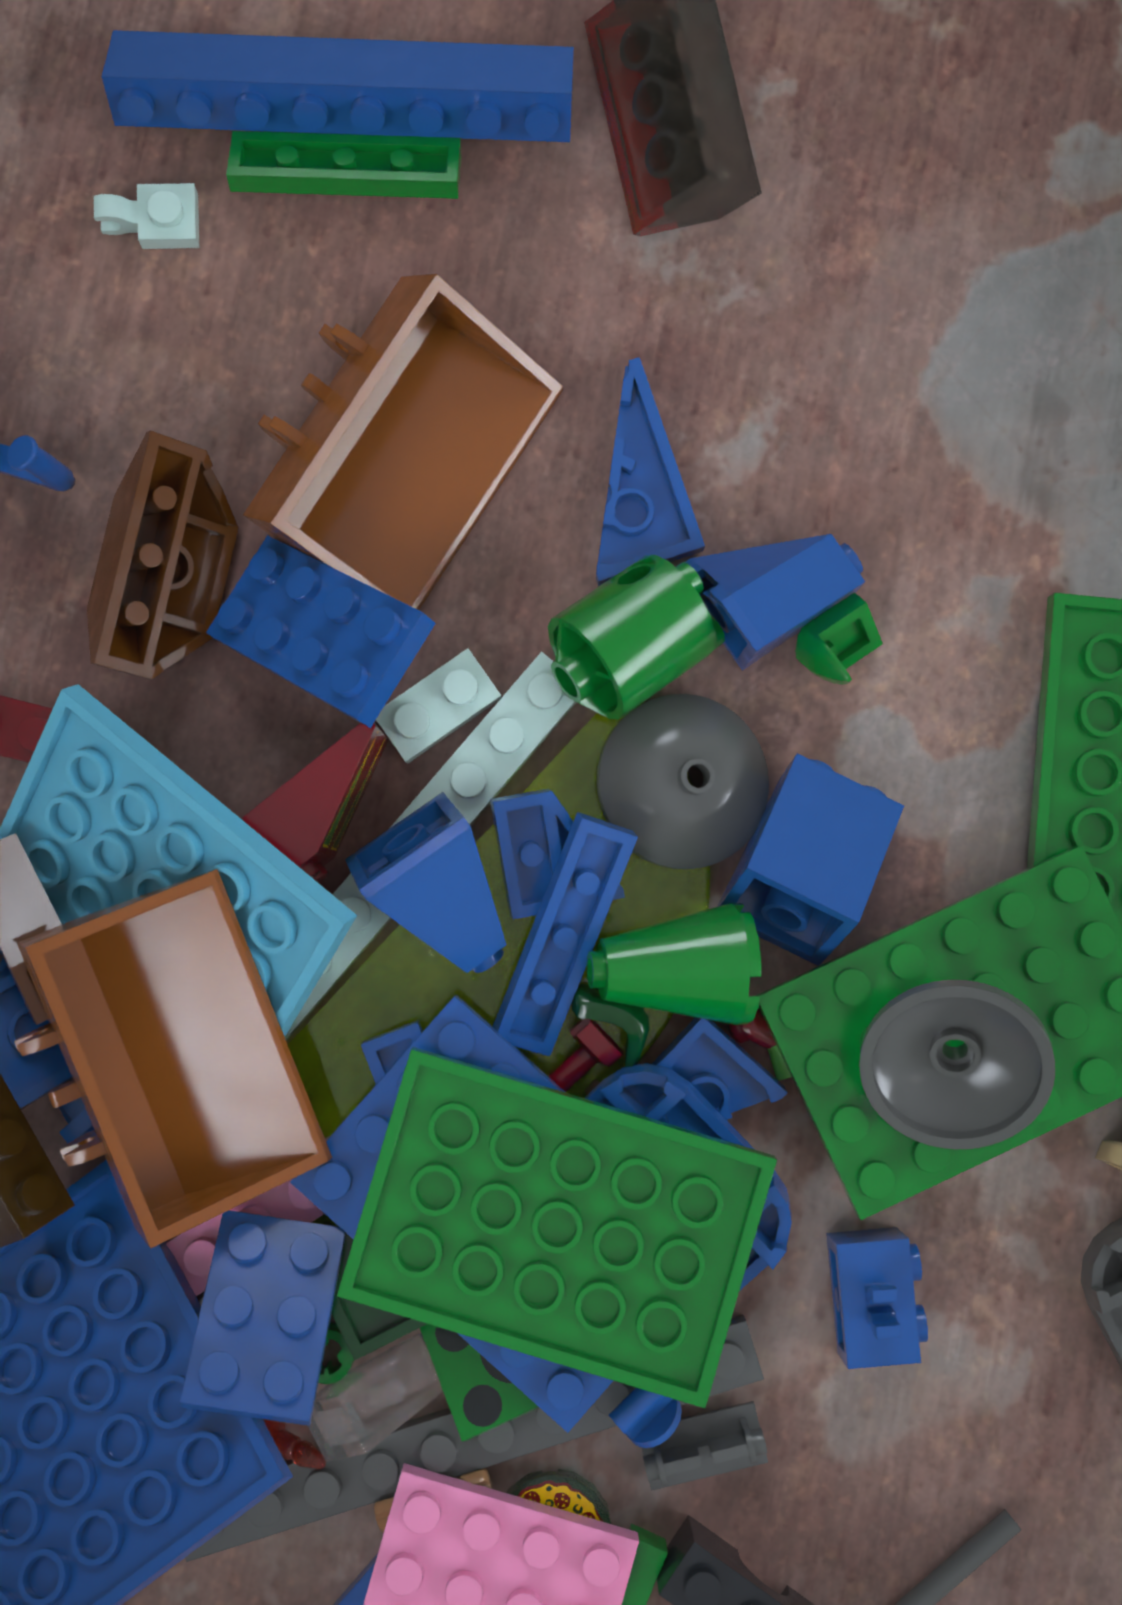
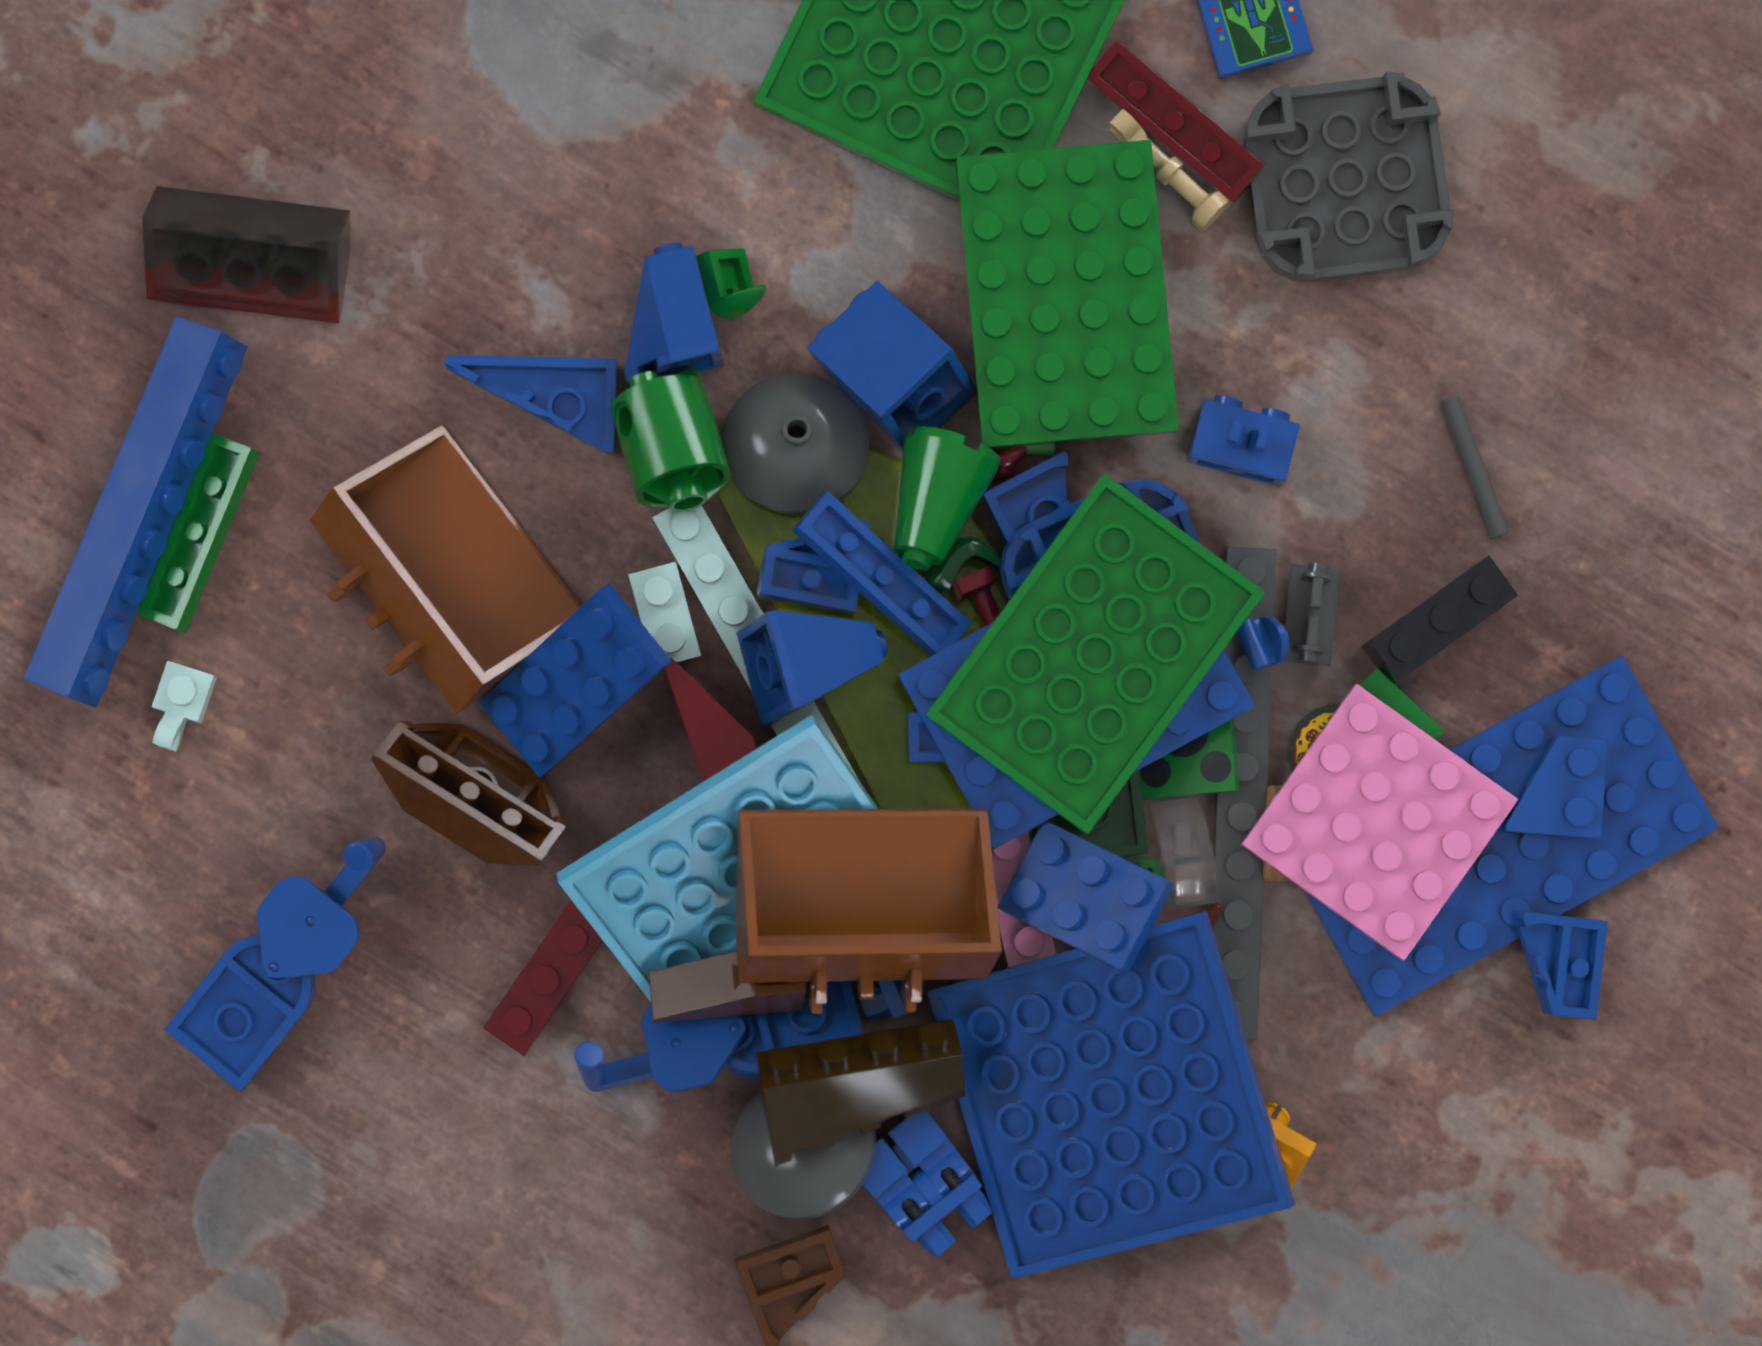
camera: 70 degrees left, 0 degrees up
dark grey dish [860,980,1055,1149] -> none

